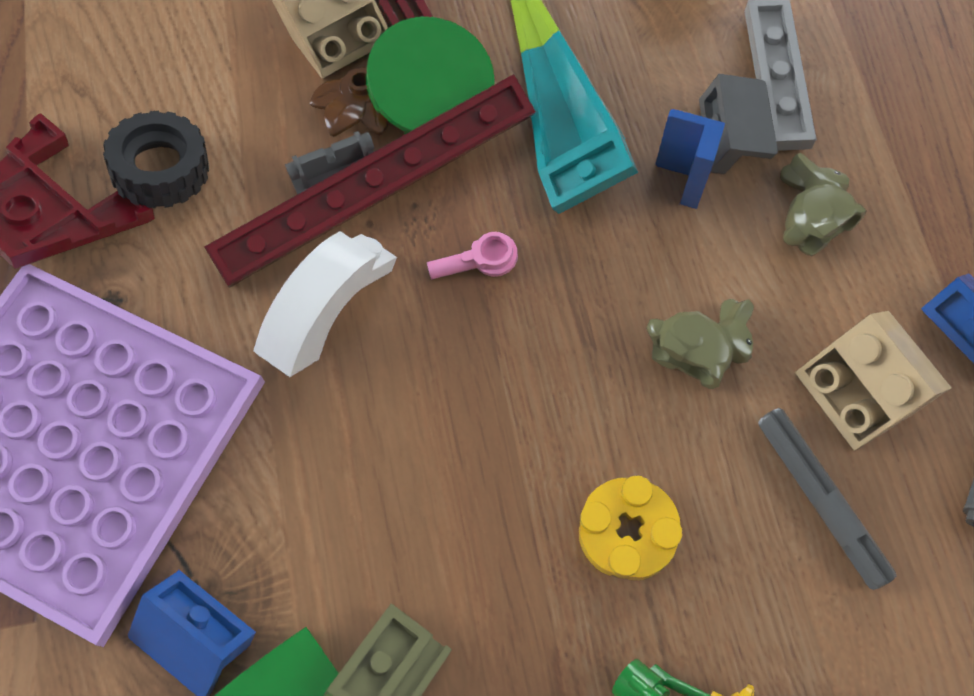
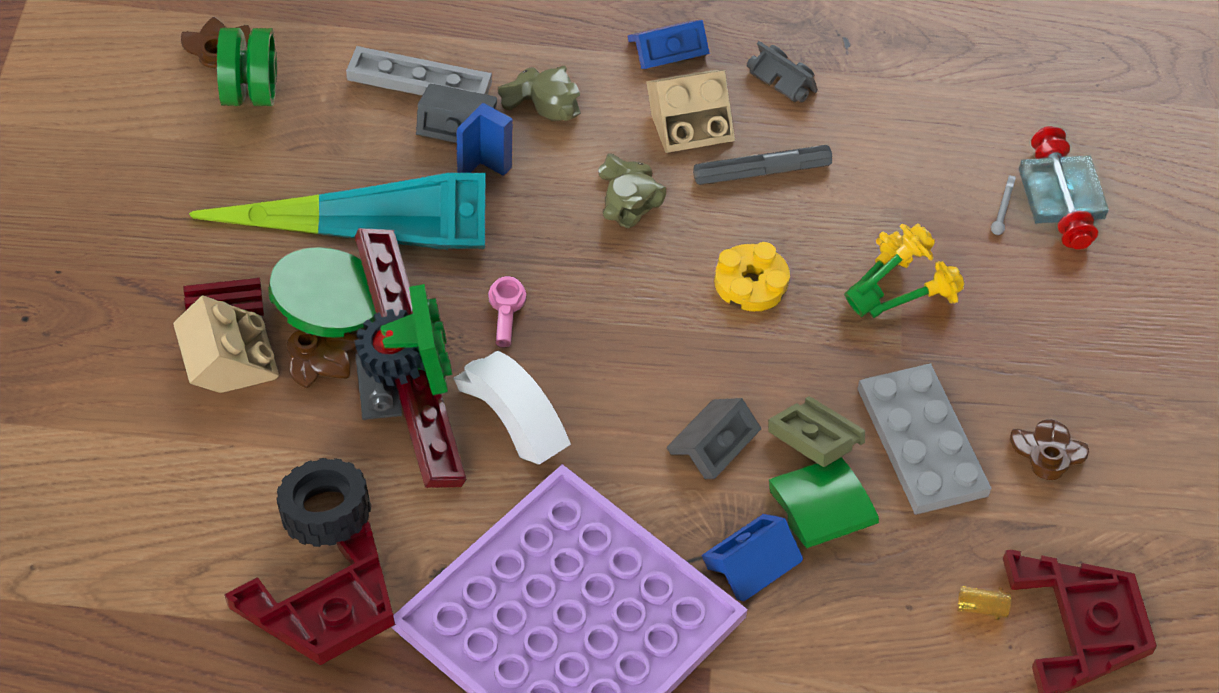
camera: 80 degrees left, 15 degrees down
none -> plate [355,284,453,395]
none -> dark grey panel [667,398,762,479]

